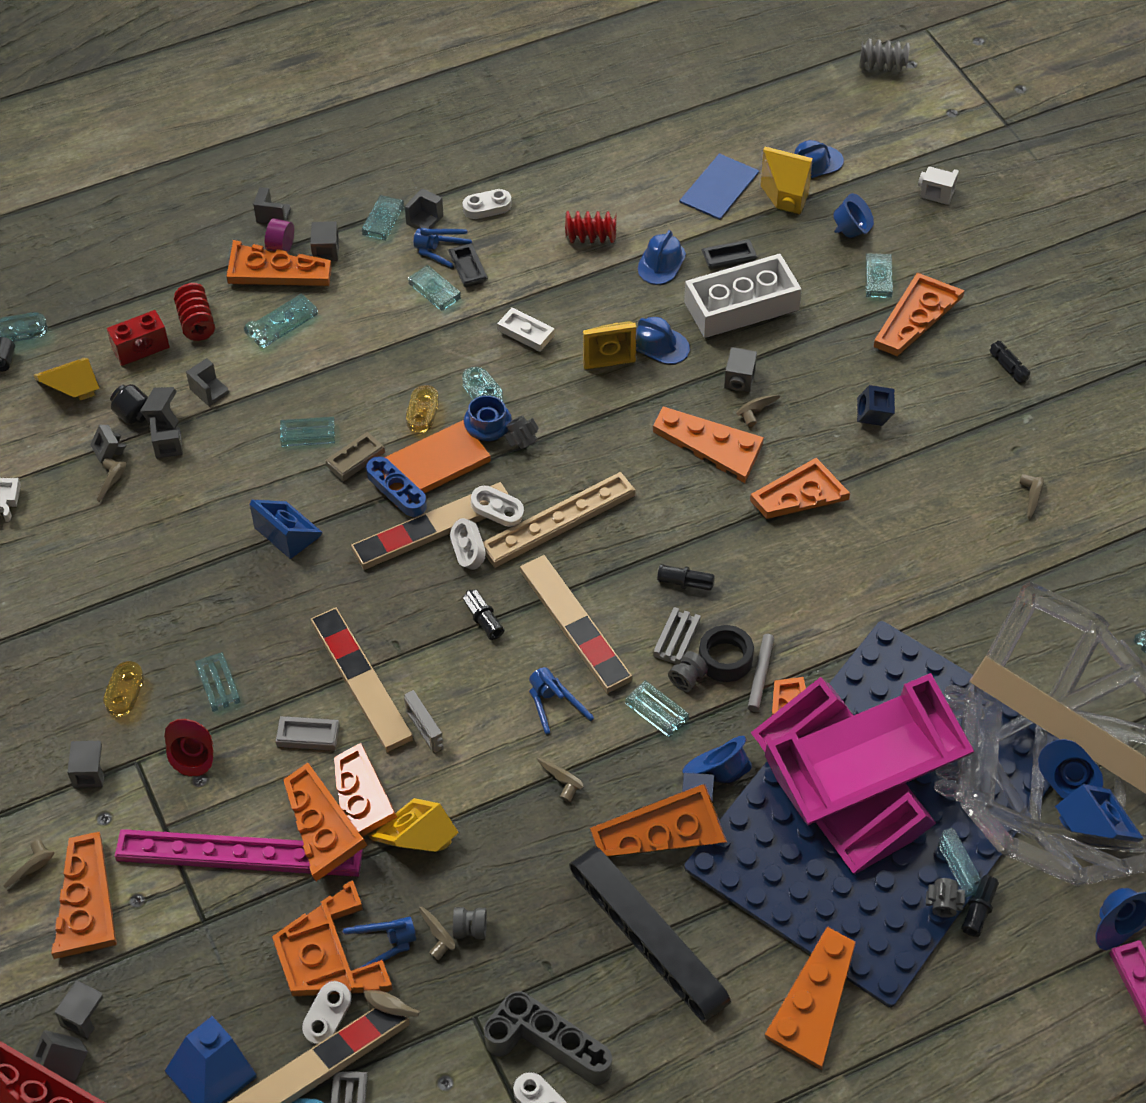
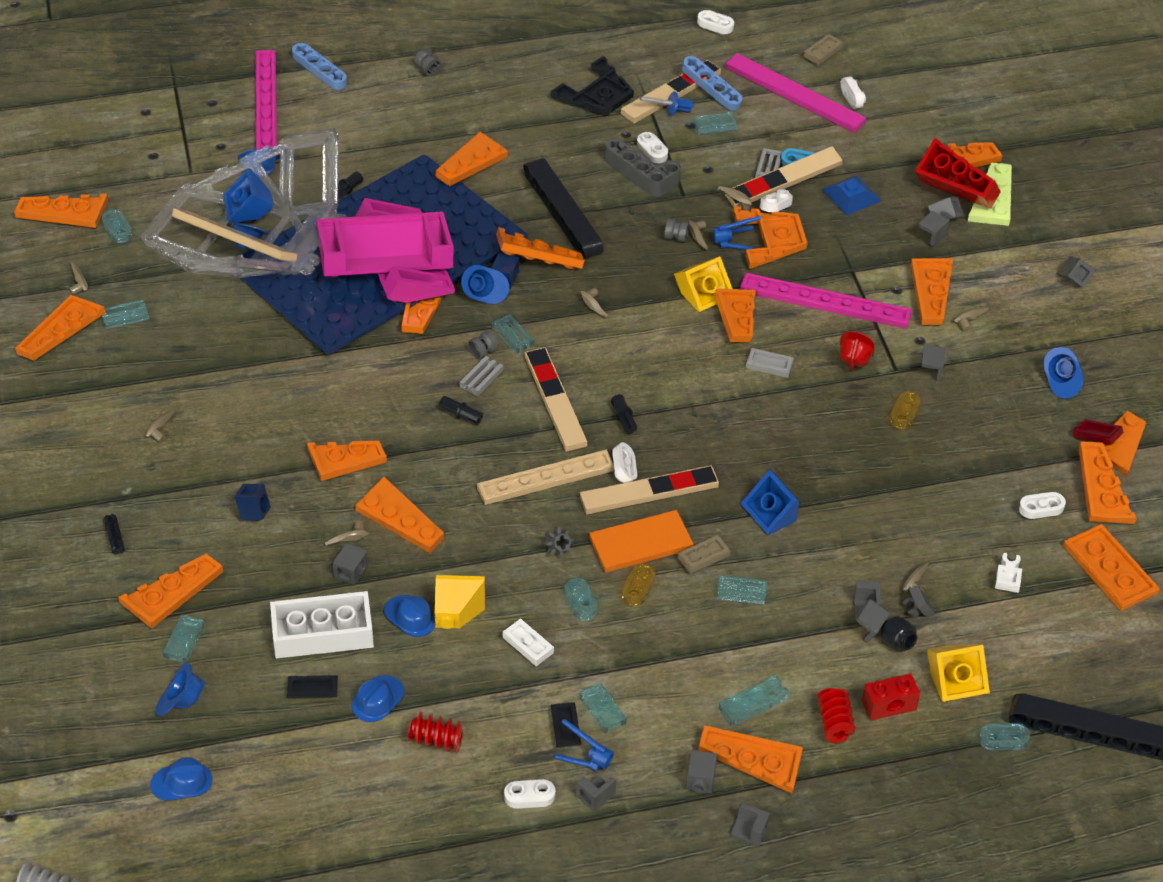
camera: 170 degrees left, 5 degrees down
dark grey panel [186,358,229,406] -> none
clear light blue tile [195,652,241,712] -> none
magenta piece [265,218,294,254] -> none
orange wing [283,763,367,882] -> none
tan tile [311,607,413,753] -> none
clear light blue plate [362,195,404,241] -> none
blue beam [366,457,427,517] -> none
light grey tile [404,690,444,753] -> none
blue piece [464,396,512,441] -> none
white plate [471,486,524,527] -> none
blue plant [529,667,594,735] -> none
window [679,153,759,220] -> none
black tyre [699,625,754,682] -> none
light grey bar [748,634,774,712] -> none
yellow slope [760,147,813,214] -> none
white brick [918,167,959,205] -> none
dark grey gear [926,878,966,917] -> none
clear light blue tile [938,828,981,897] -> none

